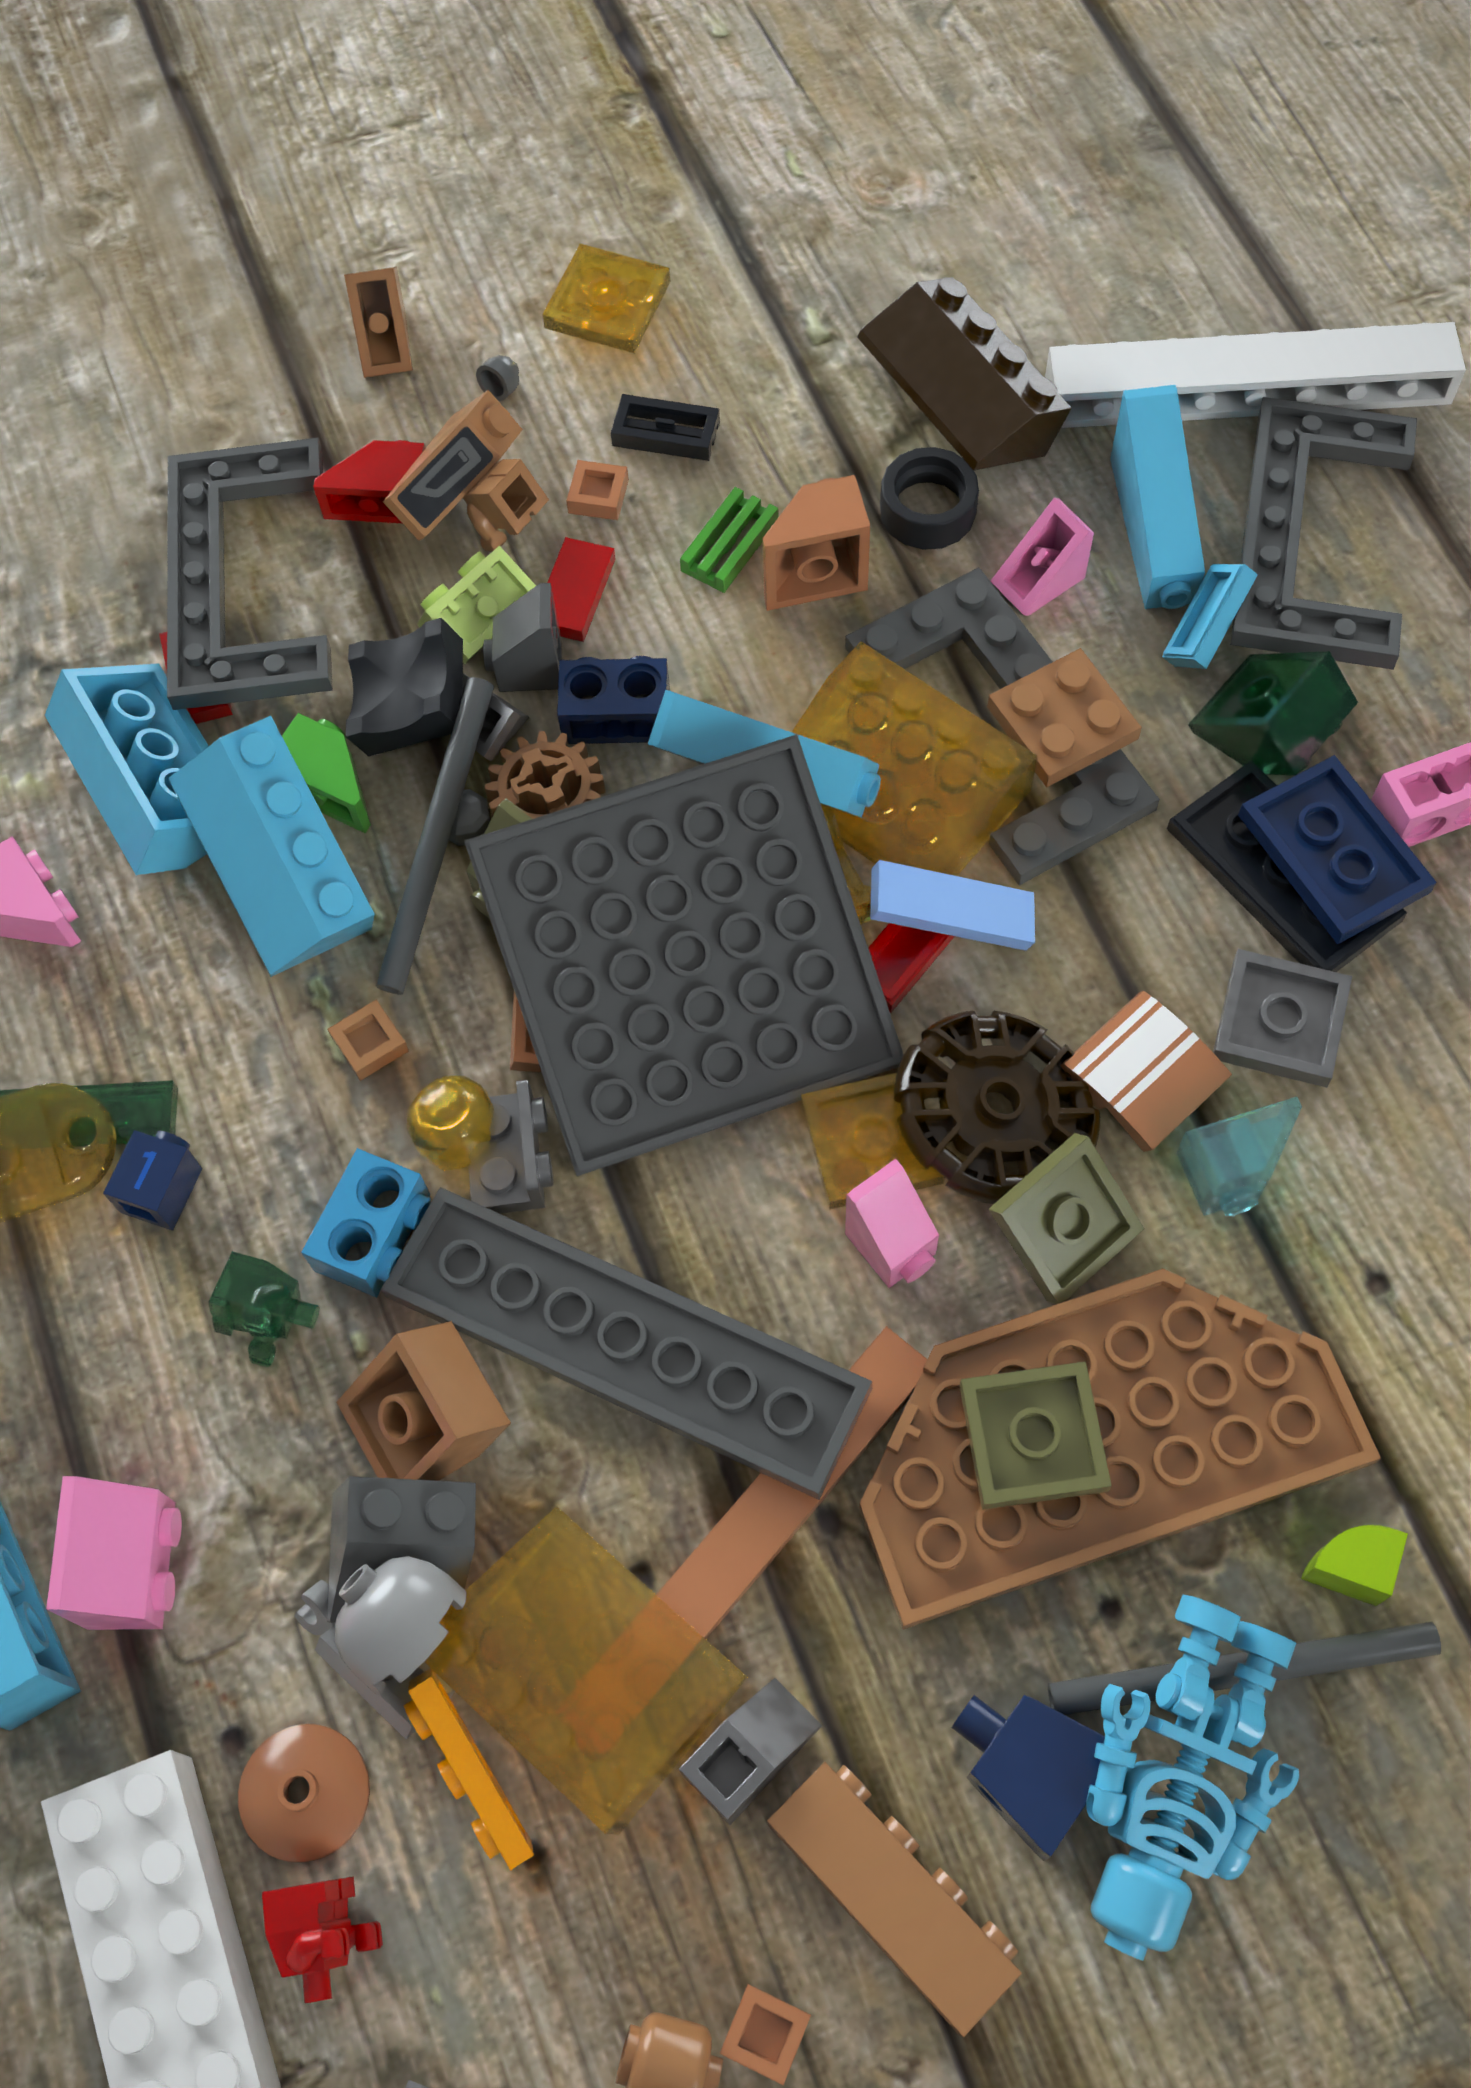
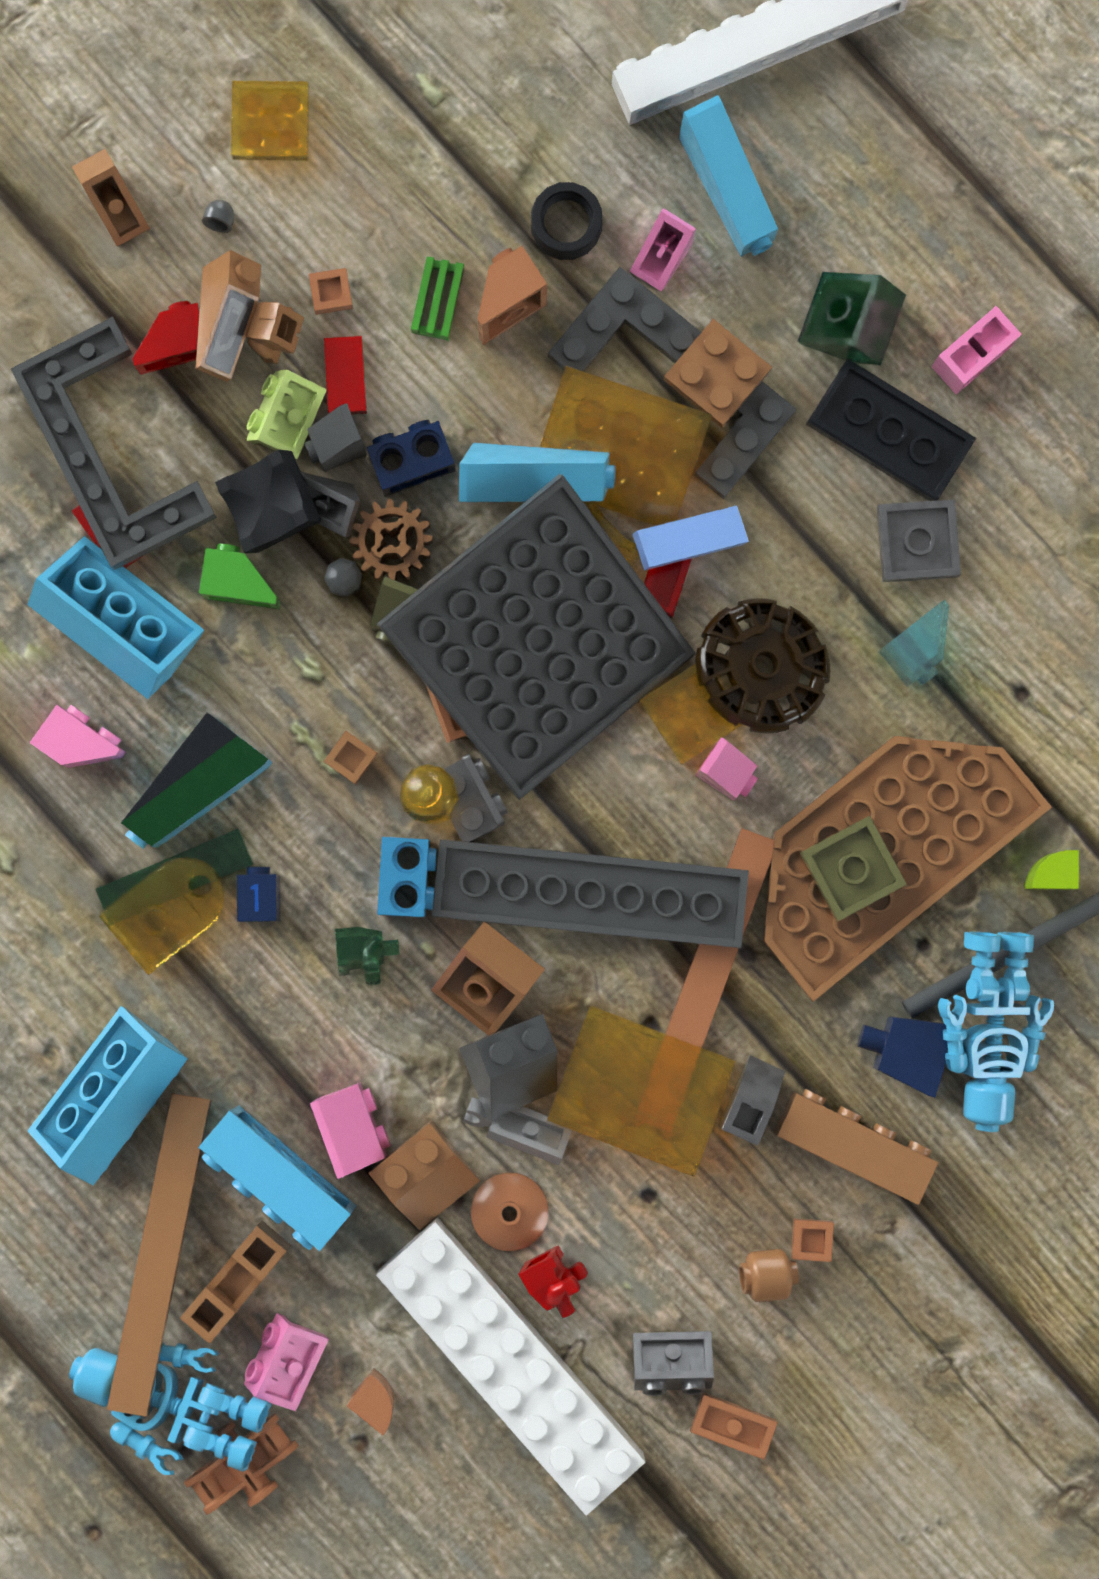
camera: 30 degrees left, 20 degrees up
medium azure slope [169,716,375,977] -> none
light grey cylinder [335,1556,466,1695] -> none
dark grey piece [376,677,494,995] -> none
light orange plate [403,1667,534,1871] -> none
black tile [611,394,720,461] -> none
dark brown slope [857,277,1072,470] -> none
olive plate [988,1133,1144,1304] -> none
nougat slope [1060,991,1232,1152] -> none
medium azure tile [1162,564,1258,669] -> none
dark grey plate [1230,397,1417,670] -> none
dark blue plate [1238,755,1437,944] -> none
none -> dark green slope [121,712,272,849]
none -> medium nougat slope [368,1120,480,1230]

